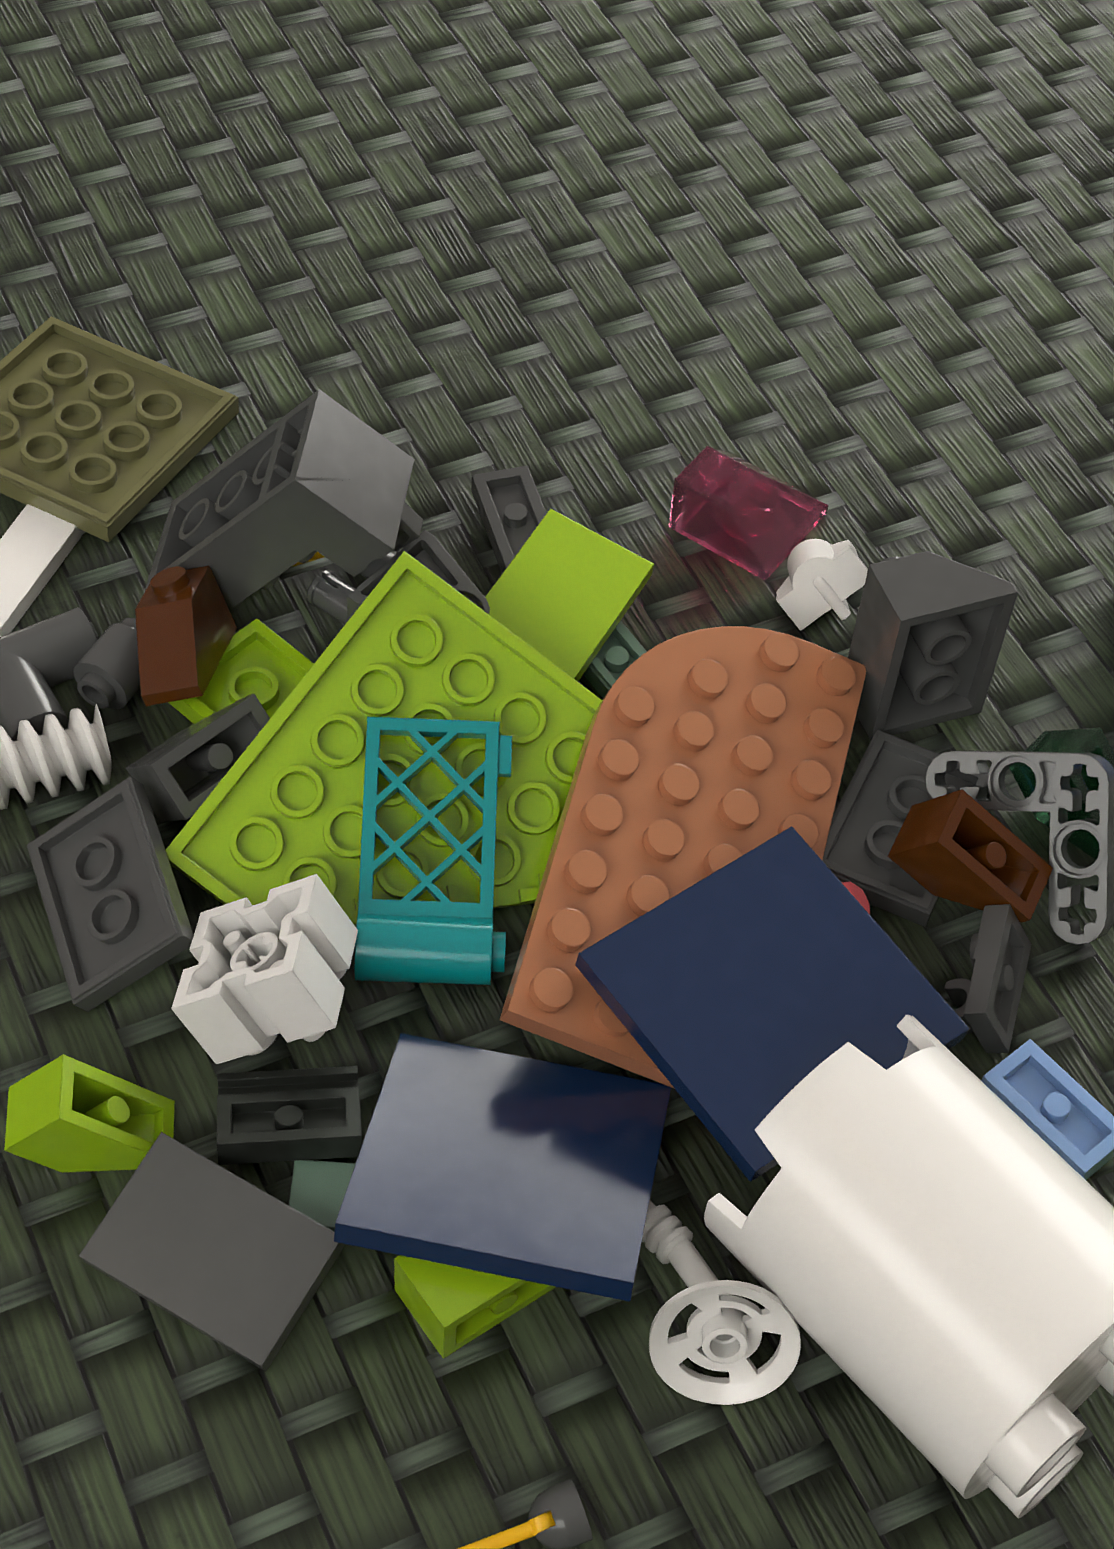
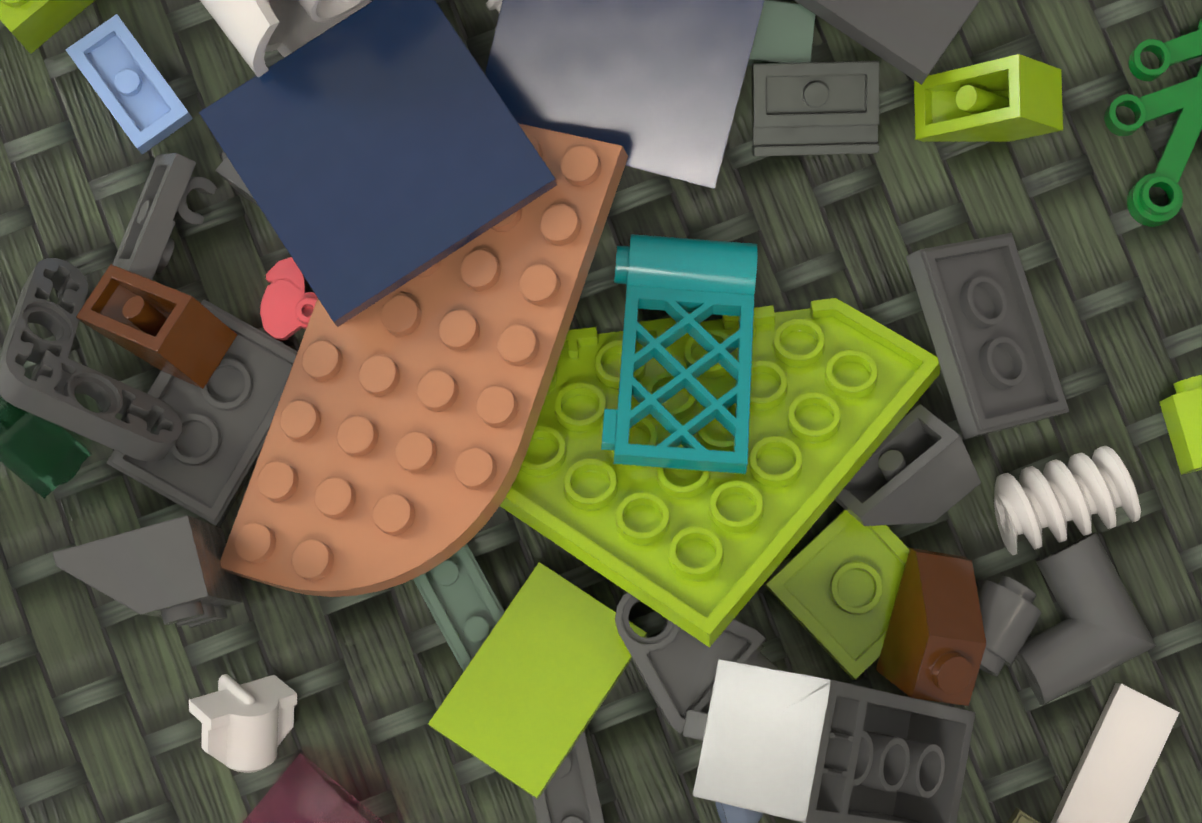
camera: 175 degrees left, 30 degrees up
white brick [171,874,358,1065] -> none

